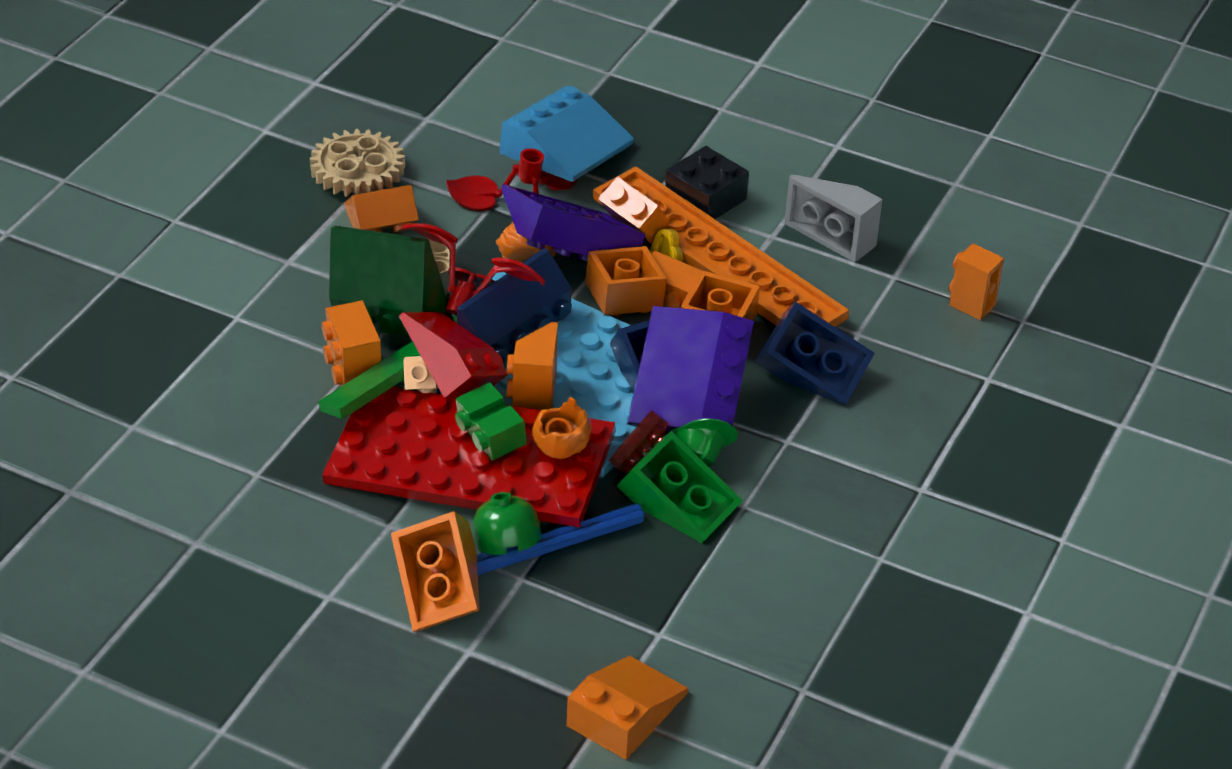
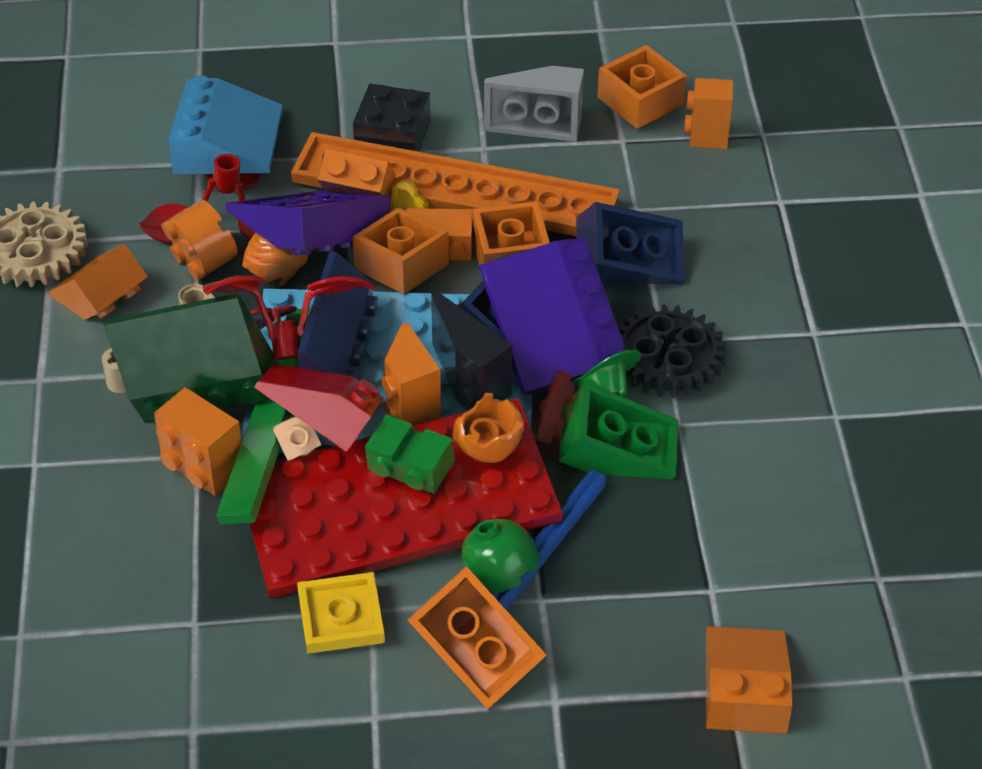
camera: 30 degrees left, 5 degrees up
none -> orange brick [161,200,238,281]
none -> yellow plate [297,572,385,654]
none -> black slope [431,290,512,409]
none -> orange brick [597,44,687,129]
none -> black gear [618,304,726,398]

